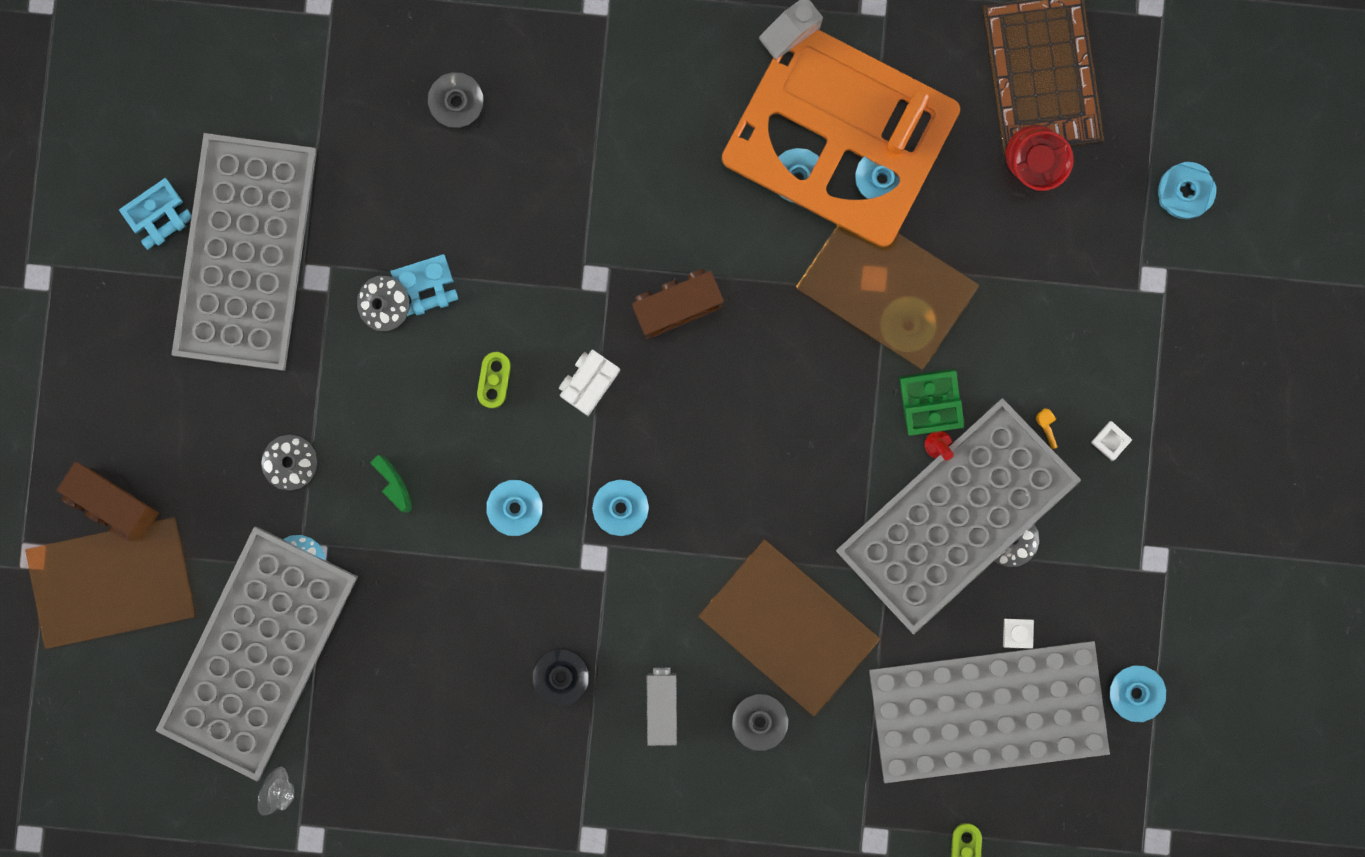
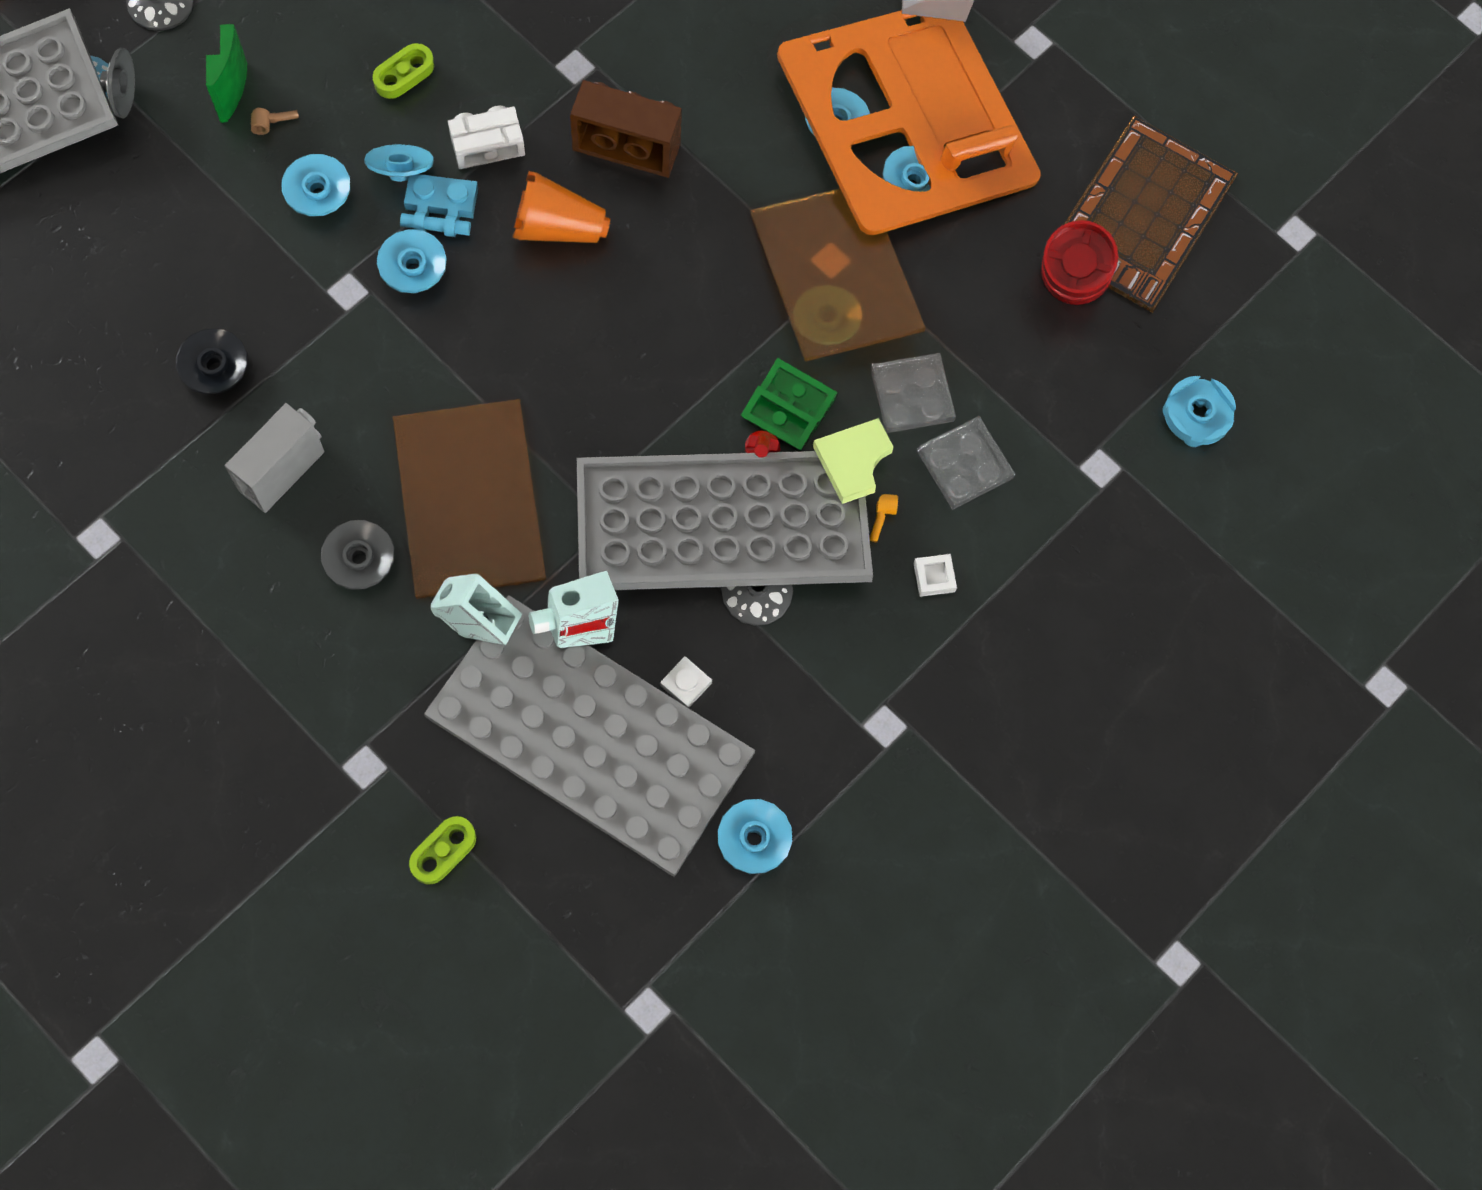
camera: 30 degrees right, 15 degrees down
none -> dark grey dish [100,47,135,118]
none -> medium nougat hand [251,108,299,135]
none -> medium azure dish [364,144,434,182]
none -> medium azure plate [400,174,479,237]
none -> light aqua torso [431,574,522,645]
none -> orange cone [513,171,611,243]
none -> light aqua torso [528,571,618,648]
none -> yellowish green tile [813,418,893,504]
none -> clear plate [871,353,956,433]
none -> clear plate [917,416,1015,510]

